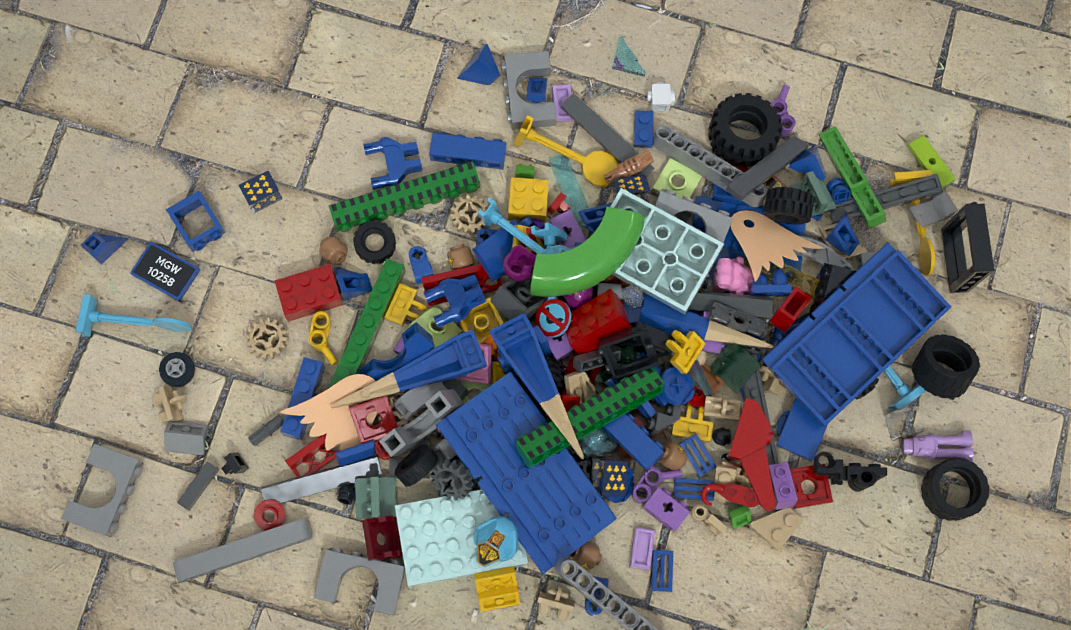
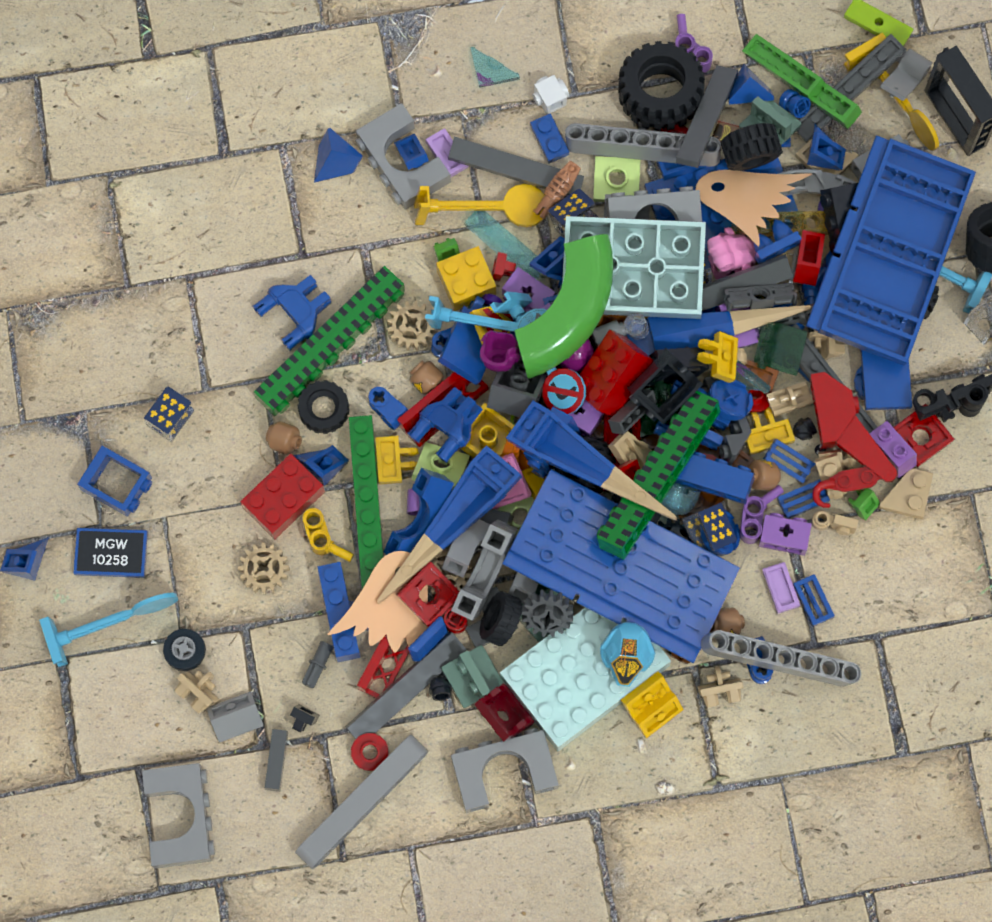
camera: 20 degrees left, 0 degrees up
blue brick [429,132,506,170] -> none

